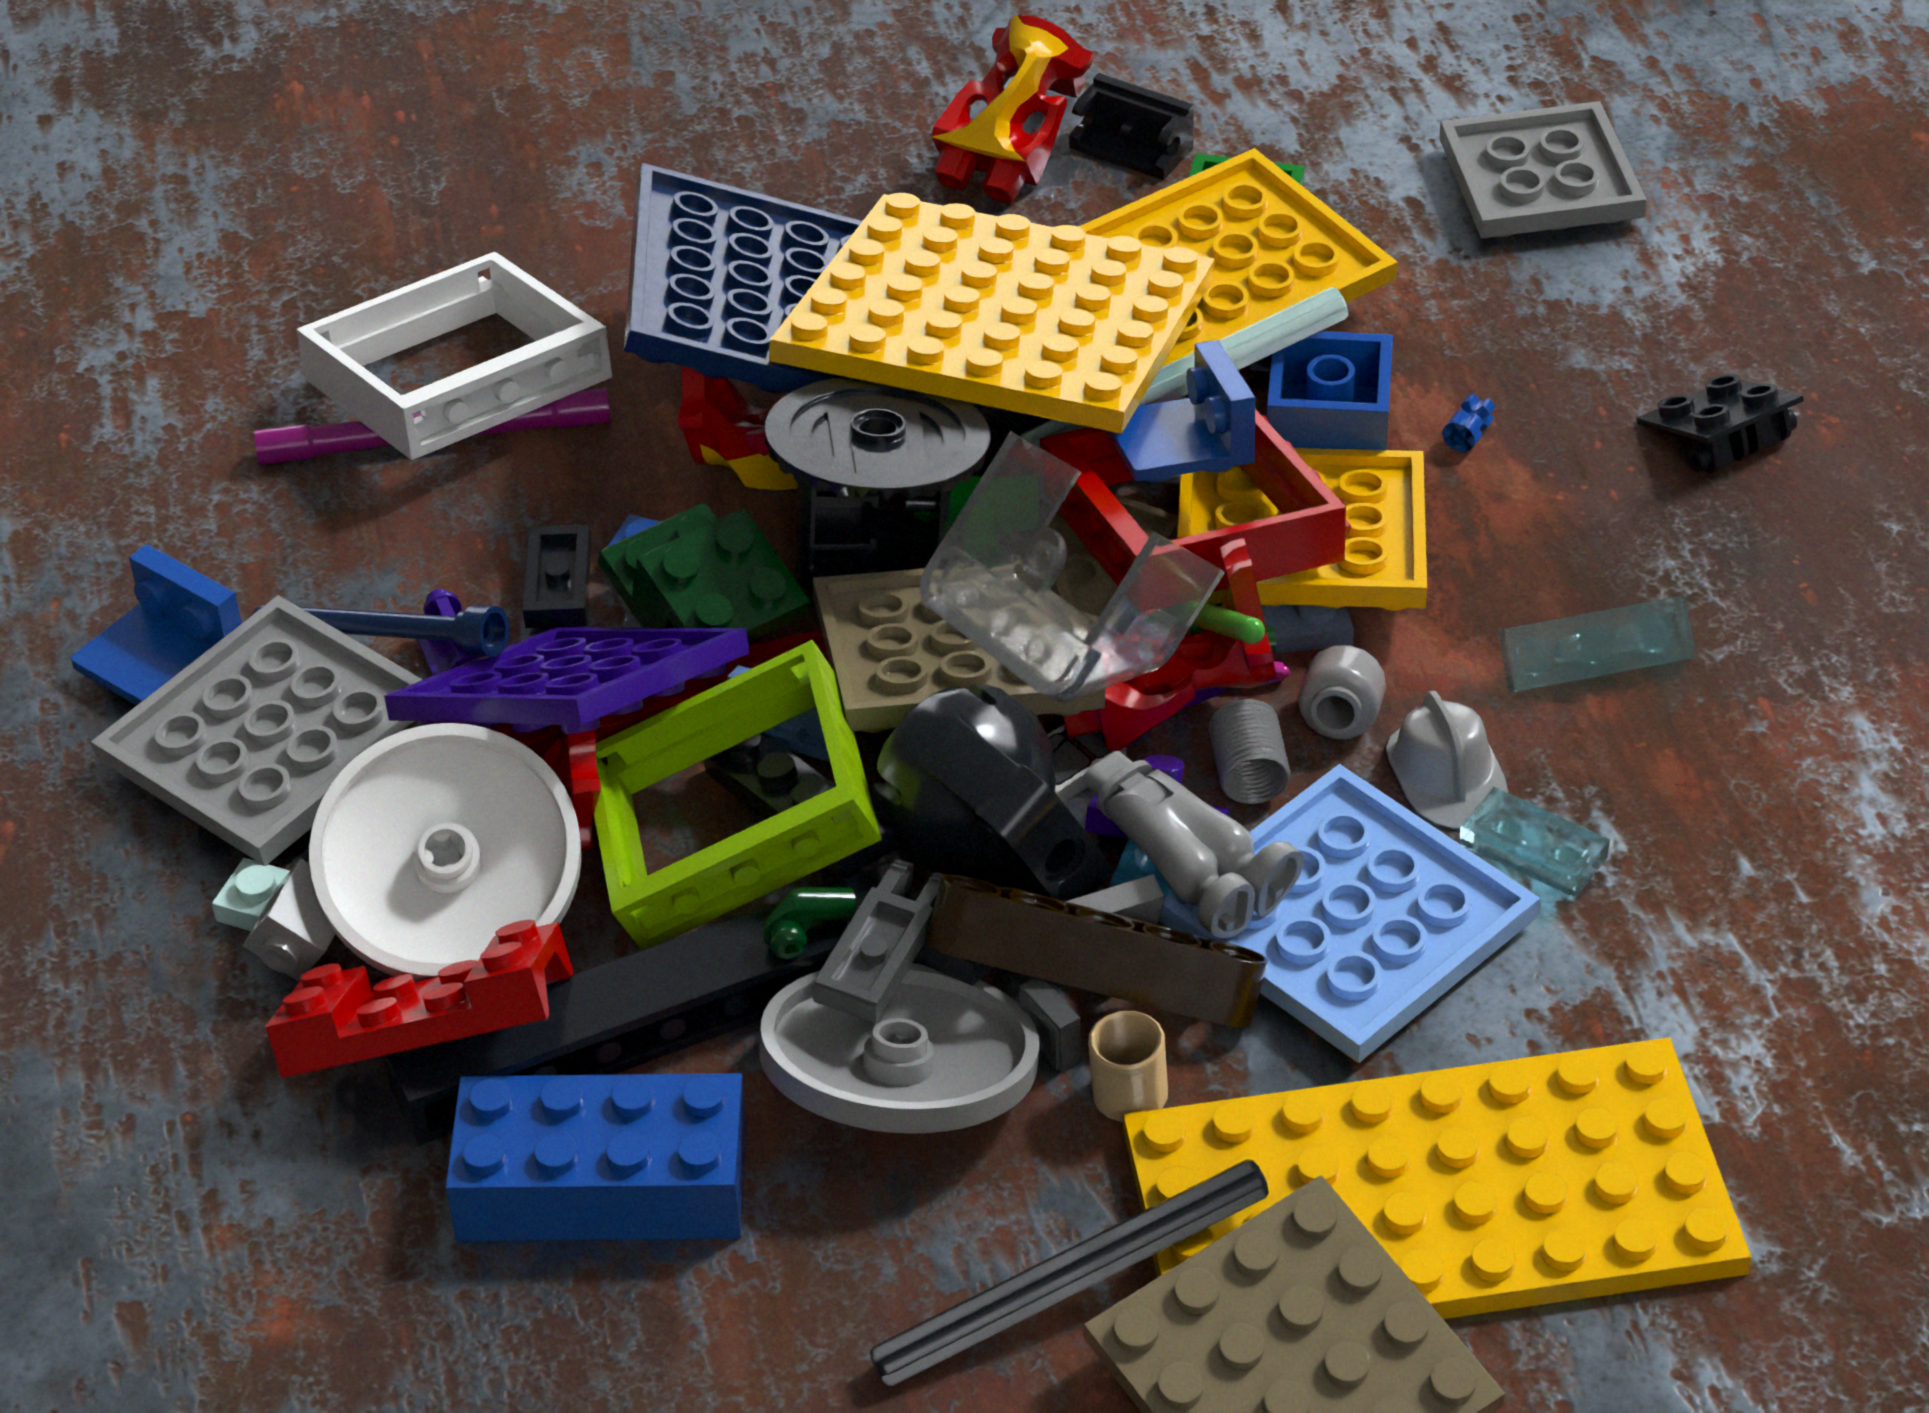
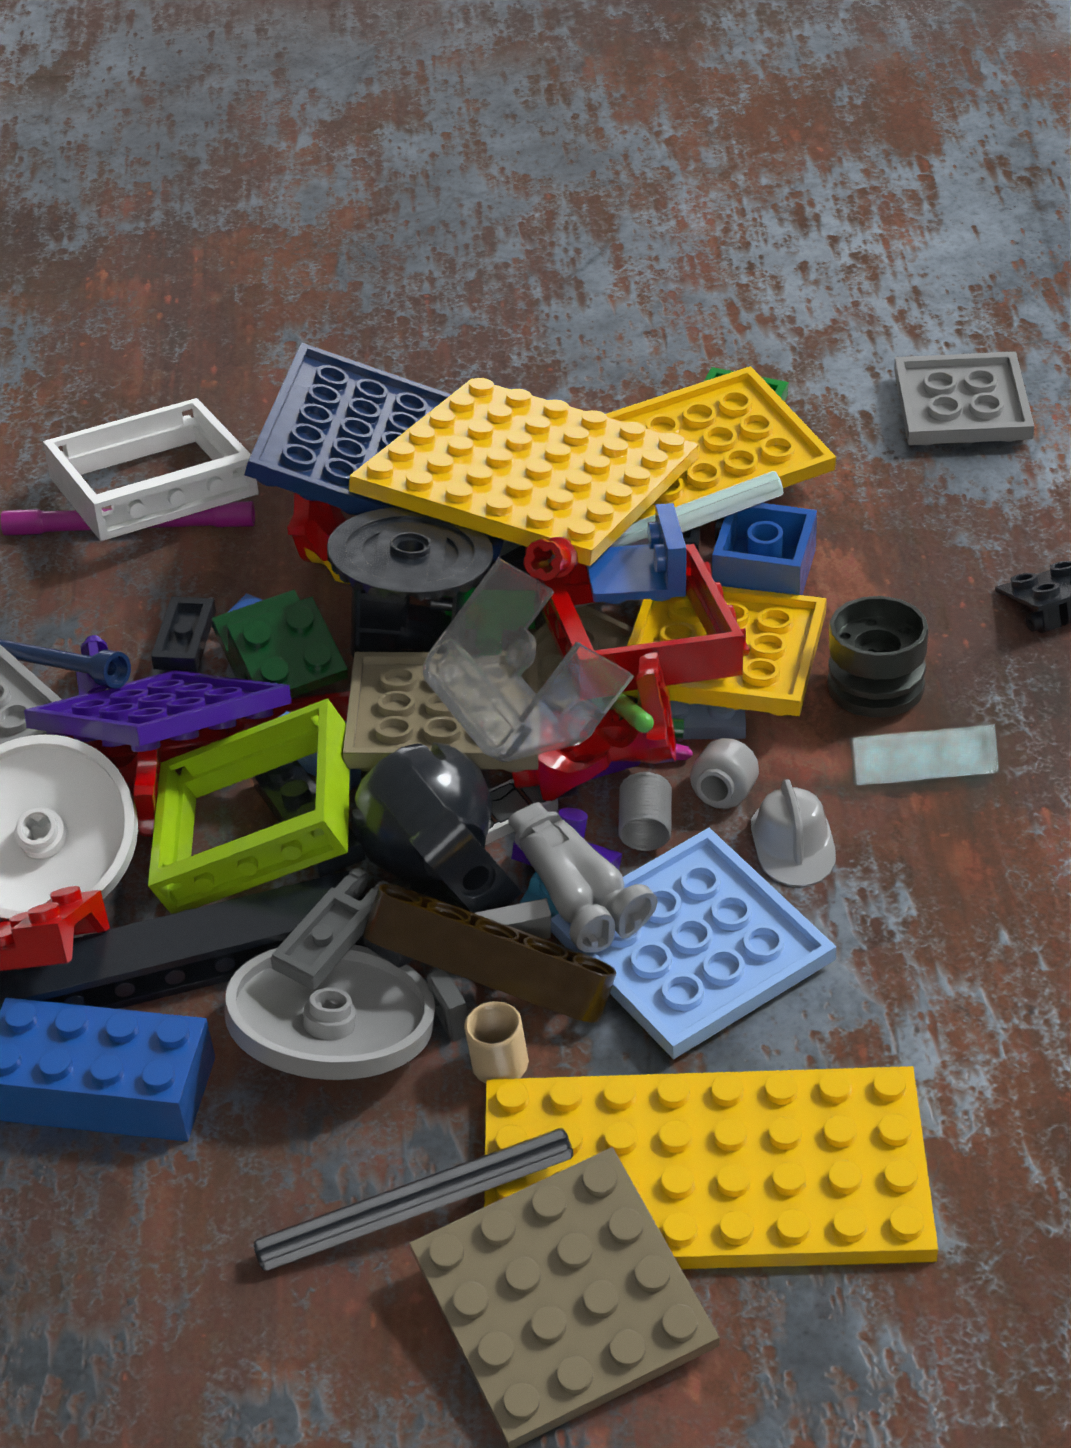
camera: 10 degrees right, 0 degrees up
dark green arm [763,887,856,959] -> none
red hips [931,15,1095,204] -> none
black hinge [1069,73,1194,180] -> none
blue piece [1442,393,1495,452] -> none
clear light blue plate [1459,787,1610,898] -> none
none -> red bush [524,537,578,581]
none -> pearl dark grey wheel [828,596,929,718]

